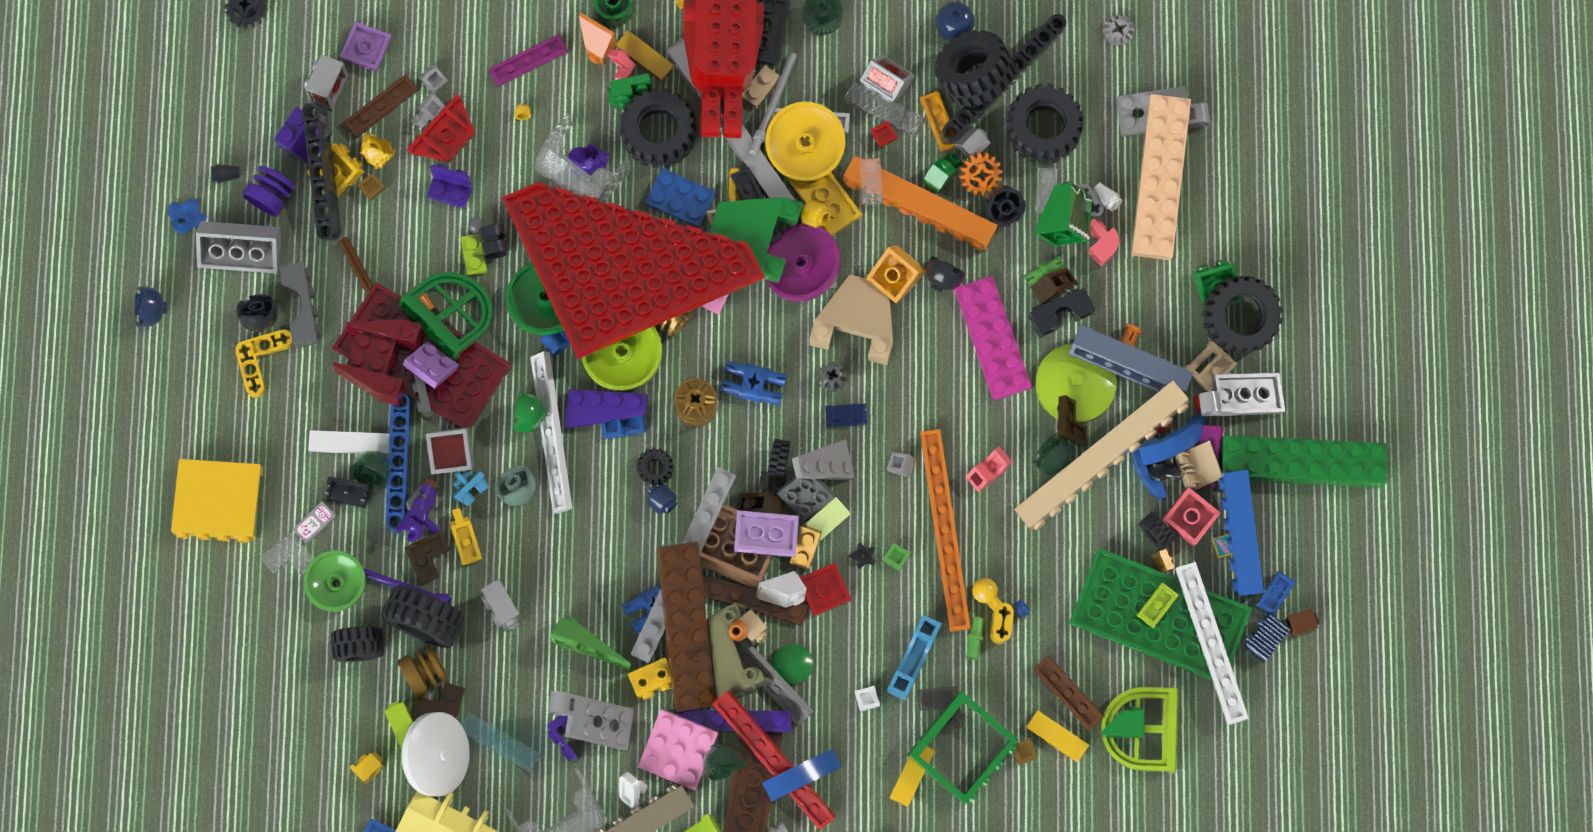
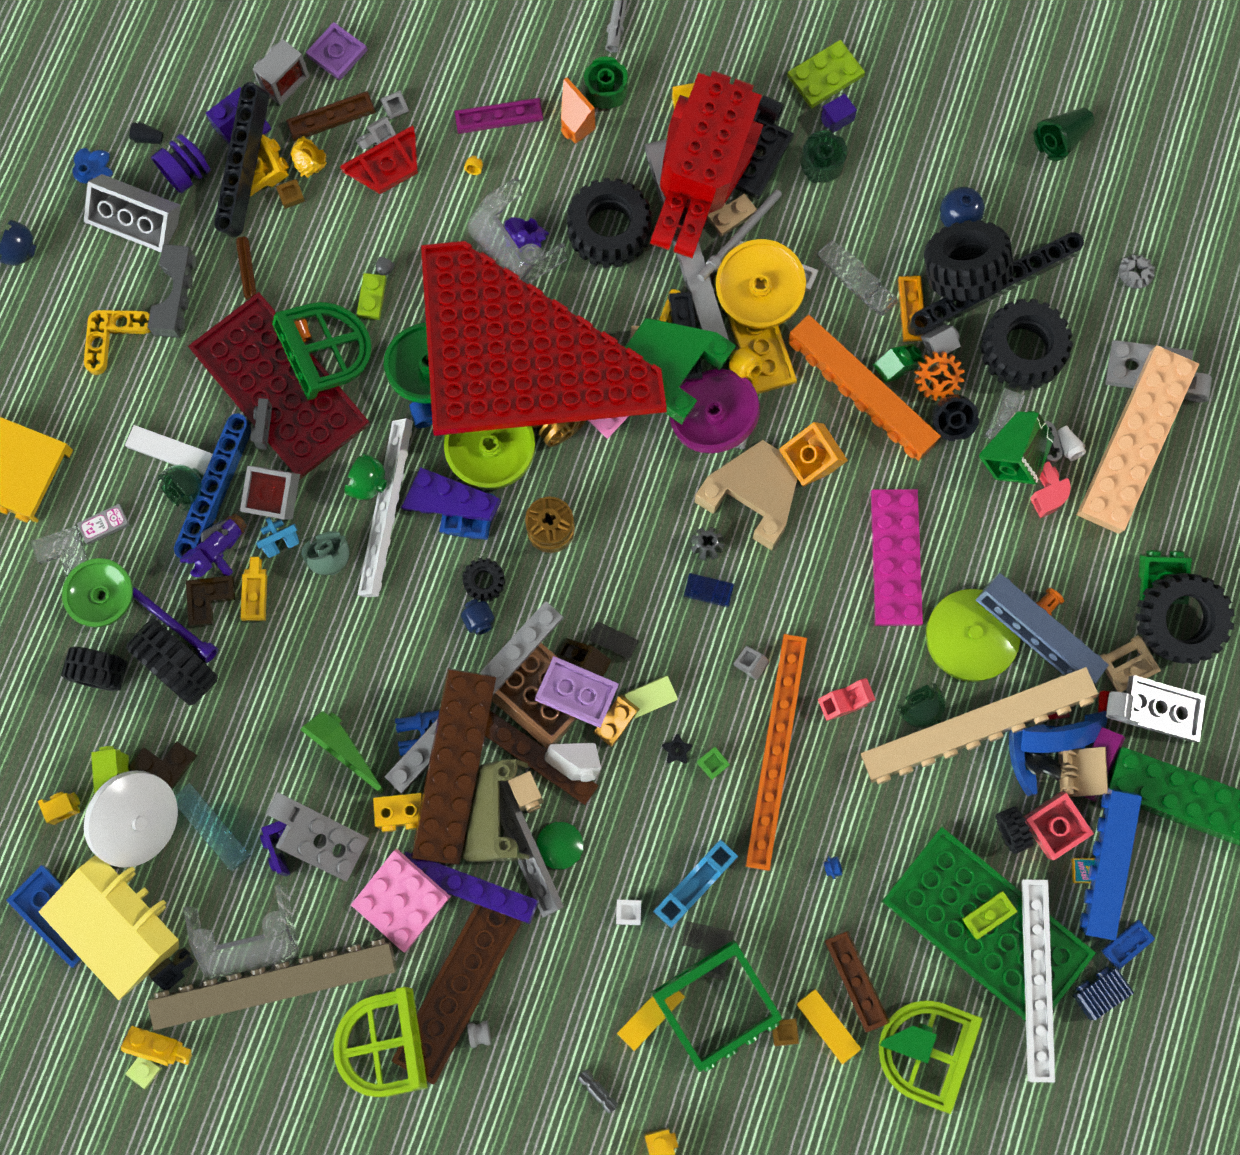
camera: 20 degrees right, 0 degrees up
black cylinder [236,294,278,332] -> none
black hinge [325,476,371,509] -> none
dark red wedge [333,319,423,406] -> none
pearl gold wheel [397,644,448,699] -> none
medium lavender plate [403,342,459,389] -> none
dark purple bracket [427,164,473,209] -> none
black wheel [479,224,509,259] -> none
light grey brick [480,579,522,631] -> none
coral bracket [607,49,636,79] -> none
green plate [607,73,652,110] -> none
yellow tile [616,30,674,81] -> none
white piece [619,772,648,809] -> none
blue plate [645,168,717,229] -> none
clear green cylinder [703,742,746,781] -> none
red tile [712,689,836,830] -> none
blue pin [720,360,787,406] -> none
orange cone [728,620,749,641] -> none
blue slope [762,749,842,802] -> none
black tyre [768,439,791,477] -> none
dark grey plate [777,476,835,520] -> none
light grey wing [792,439,855,480] -> none
red plate [800,562,852,617] -> none
light grey piece [860,54,915,102] -> none
clear brick [860,158,883,205] -> none
red plate [870,121,897,149] -> none
black cylinder [925,255,967,292] -> none
bright green pin [966,617,985,660] -> none
yellow beam [972,578,1014,645] -> none
bright green pin [1023,256,1065,286] -> none
black arch [1029,288,1095,338] -> none
dark brown slope [1031,268,1078,304] -> none
dark brown plate [1057,395,1087,447] -> none
pearl gold plate [1151,549,1174,573] -> none
reddish brown brick [1285,609,1319,638] -> none

